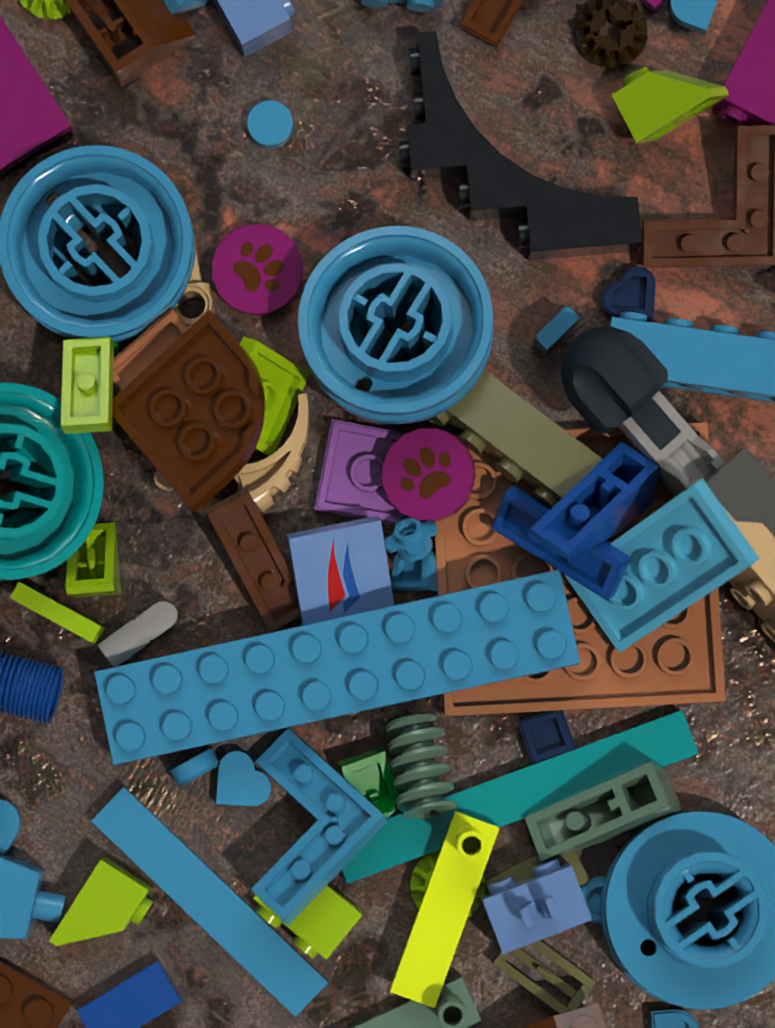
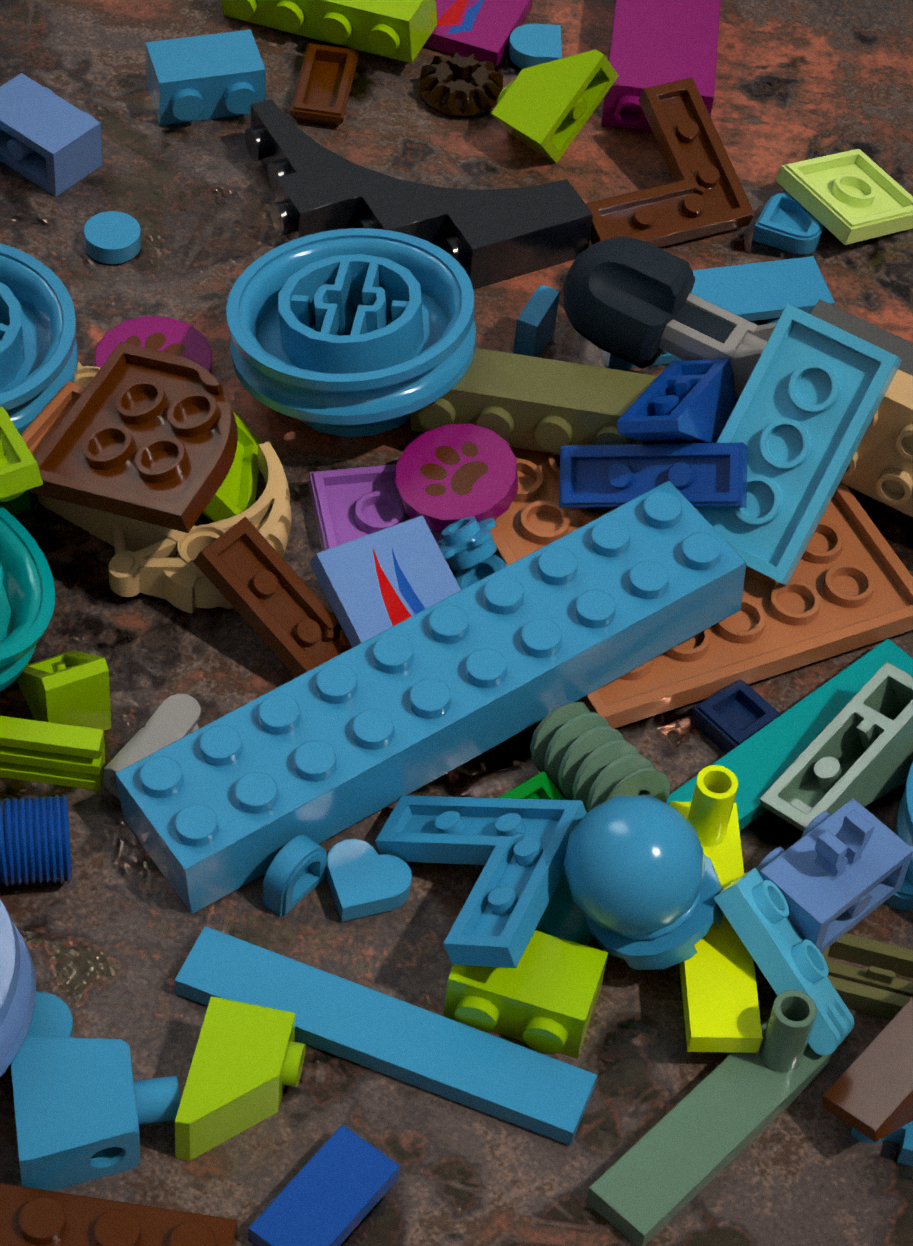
camera: 20 degrees left, 35 degrees down
none -> dark azure tile [563,795,723,970]
none -> medium azure hinge [714,868,855,1056]

